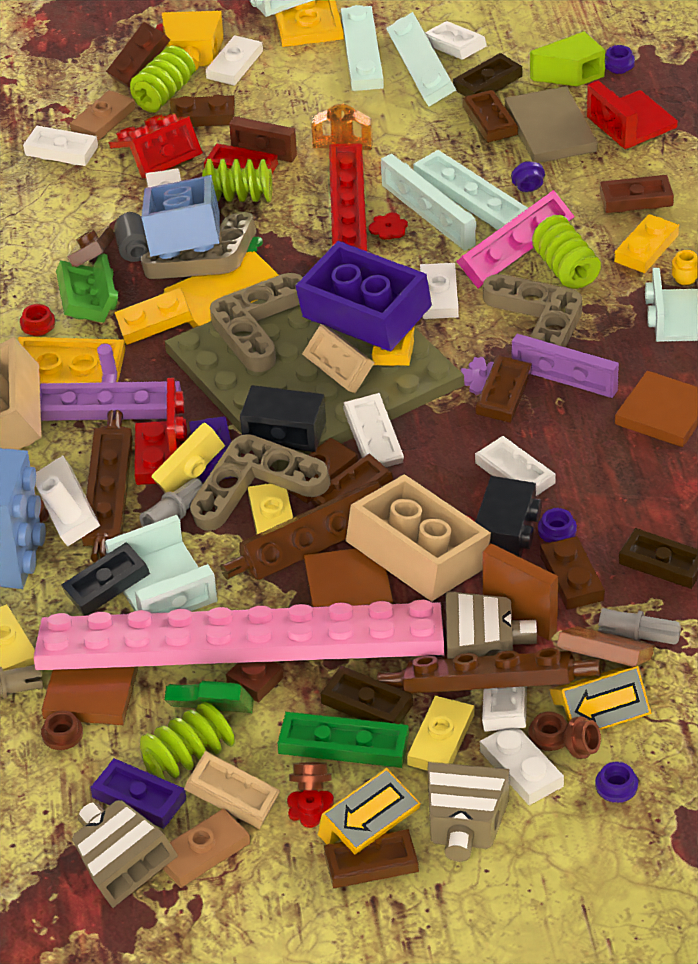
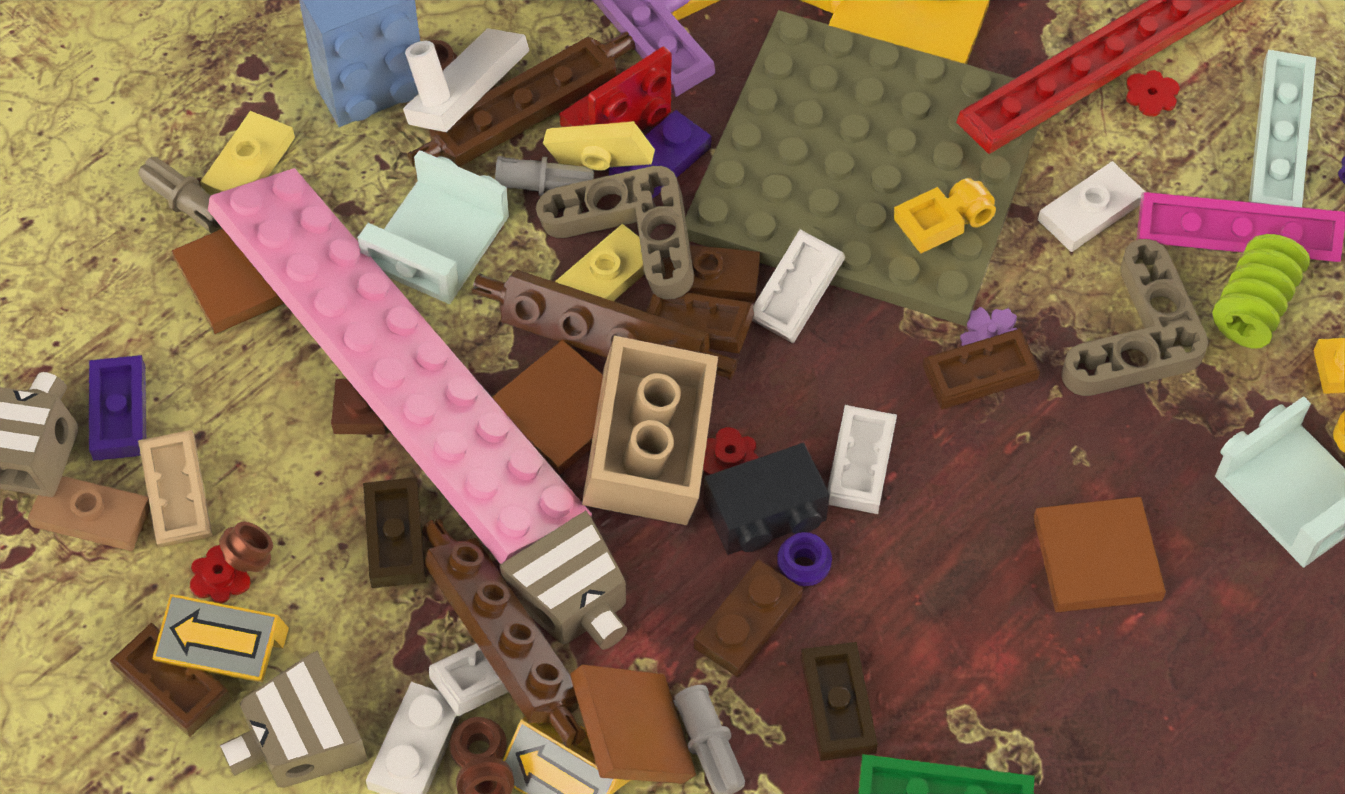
camera: 50 degrees right, 15 degrees up
copper plate [41,711,83,750] -> none
black plate [61,542,150,616] -> none
lime piece [140,702,235,780] -> none
green tile [164,681,254,713] -> none
dark tan beam [210,273,303,372] -> none
black brick [240,385,326,452] -> none
green plate [277,712,409,768] -> none
dark purple brick [295,241,432,352] -> none
tan plate [302,324,375,394] -> none
light aqua plate [381,153,477,251] -> none
light yellow plate [407,696,475,771] -> none
dark orange tile [483,543,558,641] -> none
medium lavender tile [512,334,619,398] -> none

